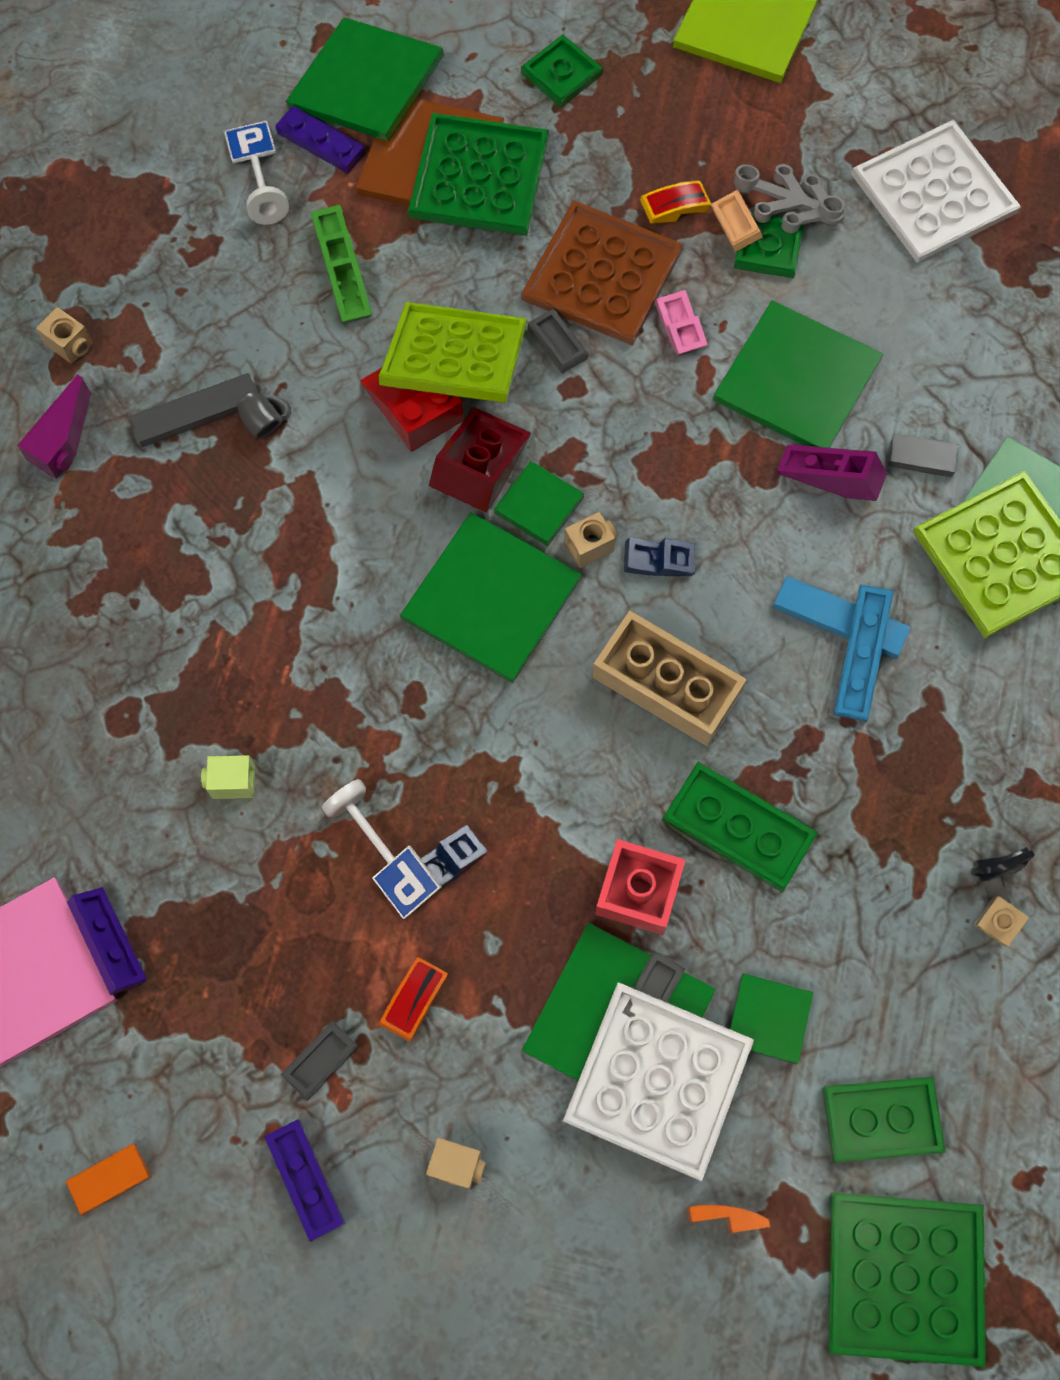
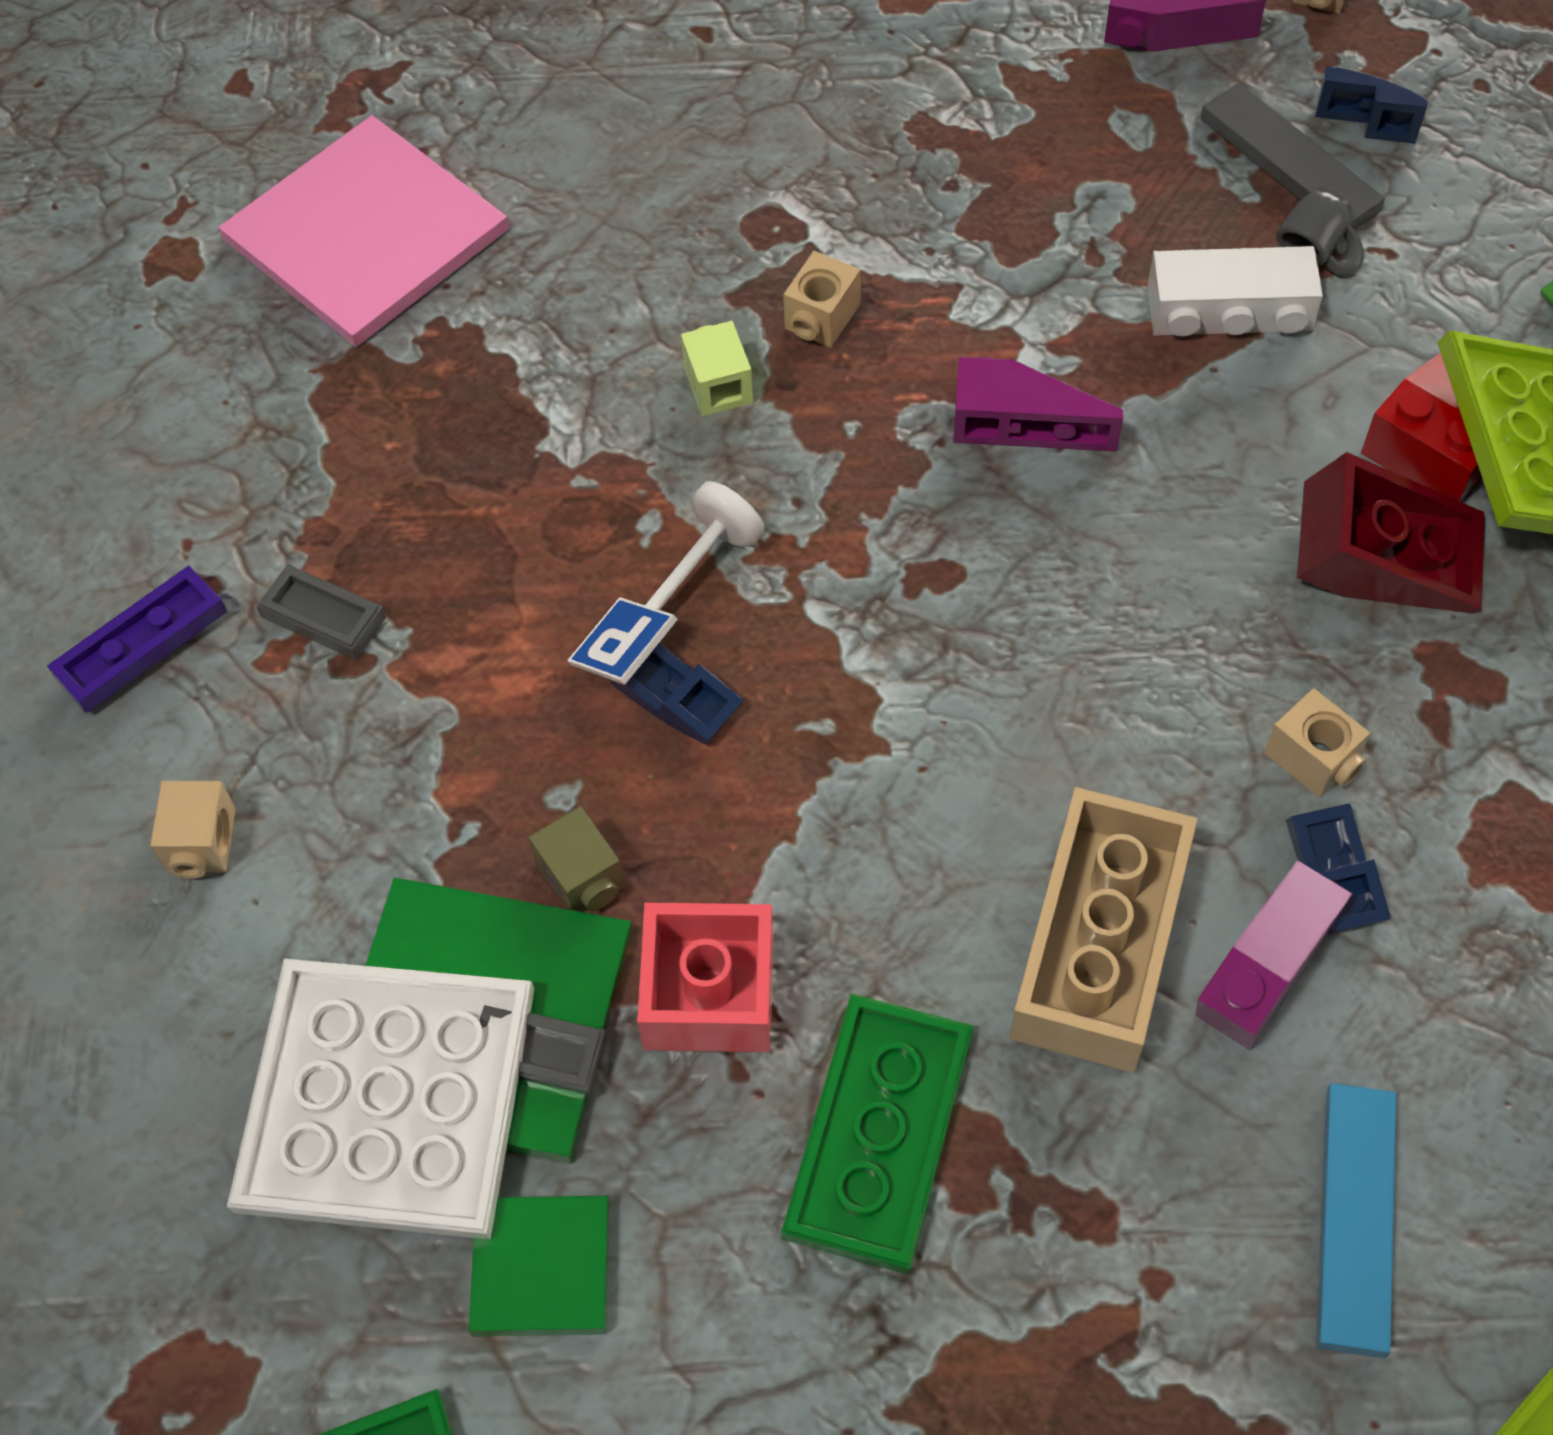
camera: 75 degrees right, 10 degrees down
orange tile [66,1143,152,1215] -> none
dark purple plate [67,887,147,995] -> none
slope [379,957,449,1042] -> none
green tile [400,512,582,684] -> none
green tile [494,461,584,547] -> none
orange slope [686,1205,770,1233] -> none
dark azure tile [833,584,894,722] -> none
none -> olive brick [528,806,625,912]
none -> tan brick [783,251,861,348]
none -> magenta slope [953,356,1123,452]
none -> white brick [1147,246,1323,336]
none -> slope [1195,860,1352,1051]
none -> dark blue slope [1315,66,1427,144]

